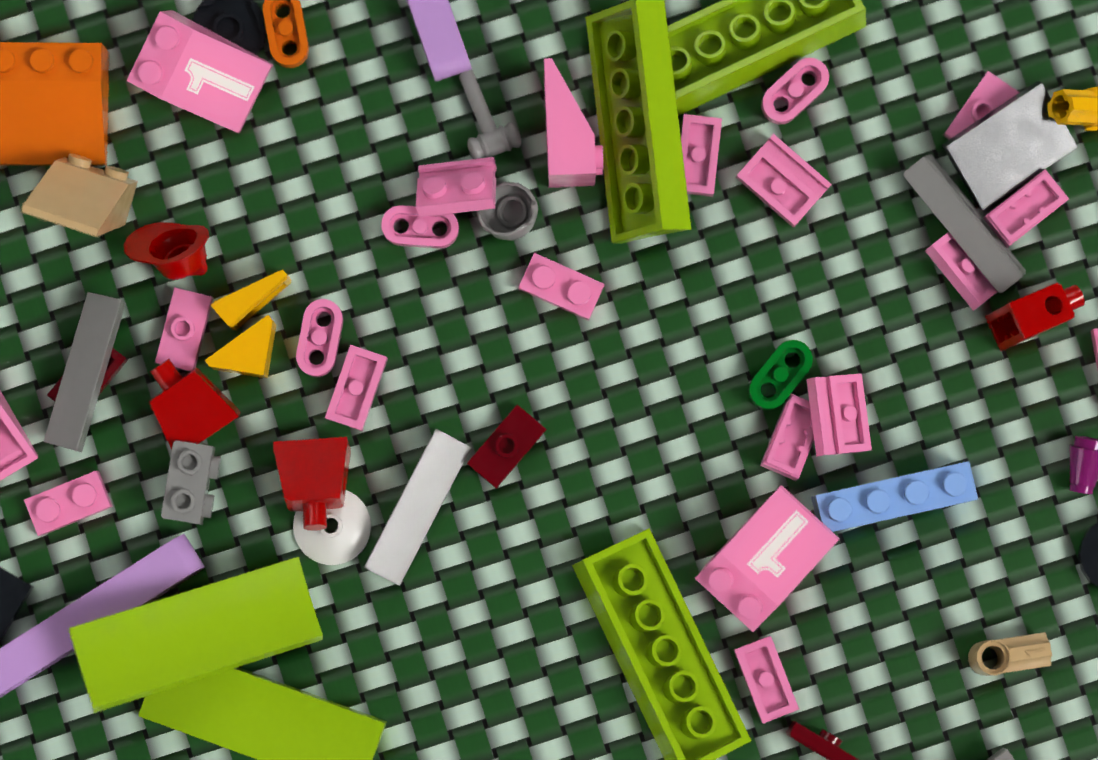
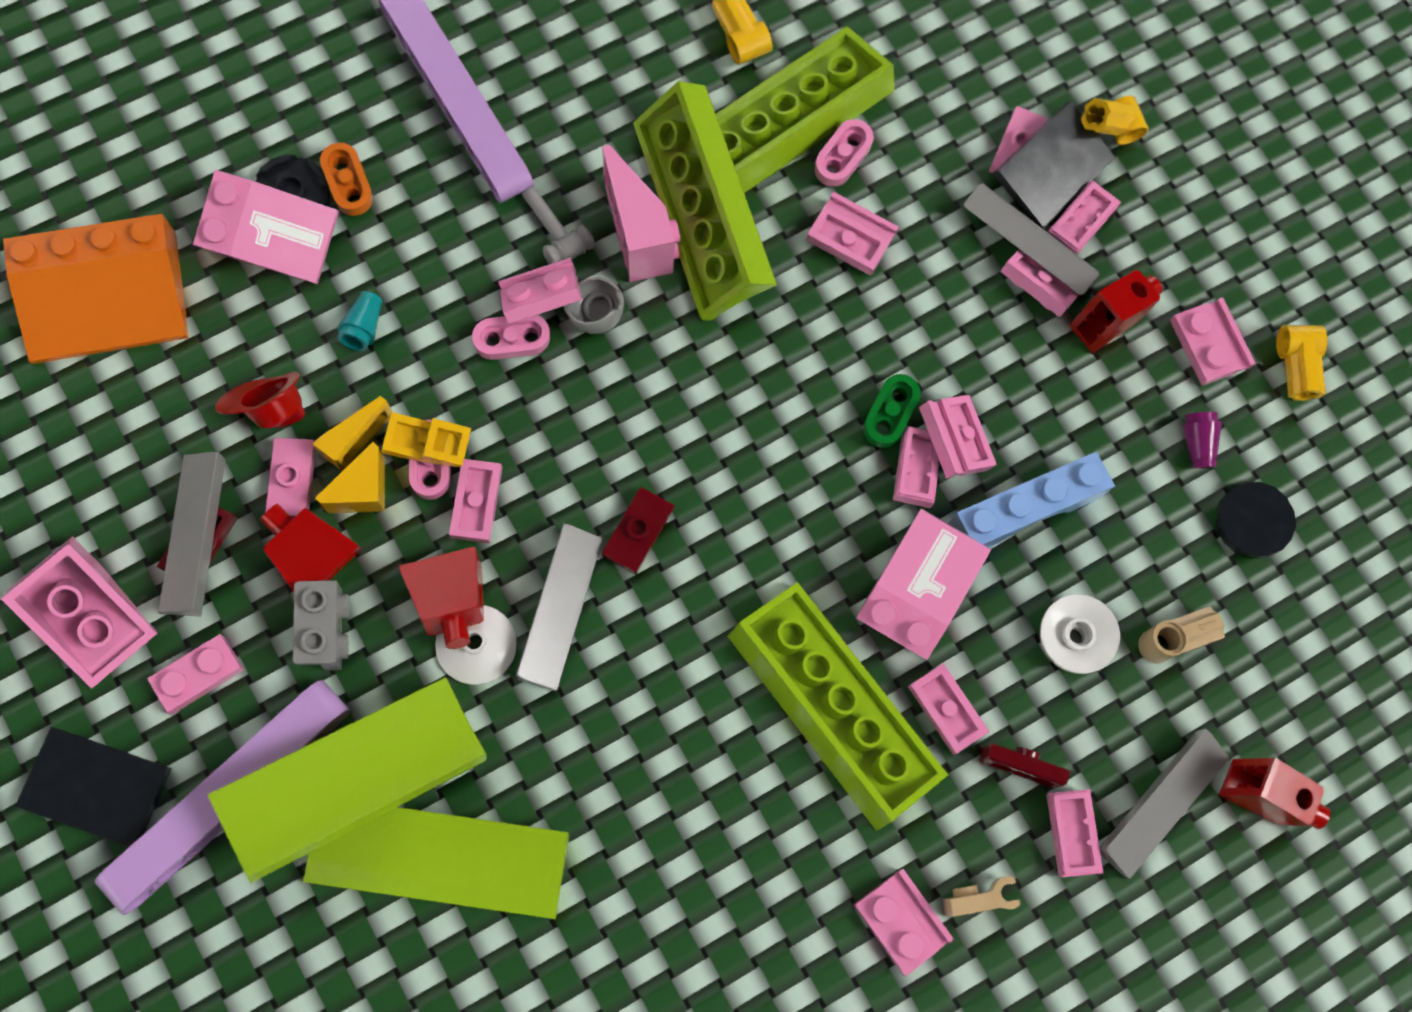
camera: 20 degrees left, 10 degrees down
tan slope [21,154,138,237] -> none
bright pink plate [518,253,605,321] -> none
bright pink plate [681,114,722,197] -> none
none -> teal cone [337,291,382,351]
none -> yellow slope [381,412,471,467]
none -> white dish [1040,594,1120,674]

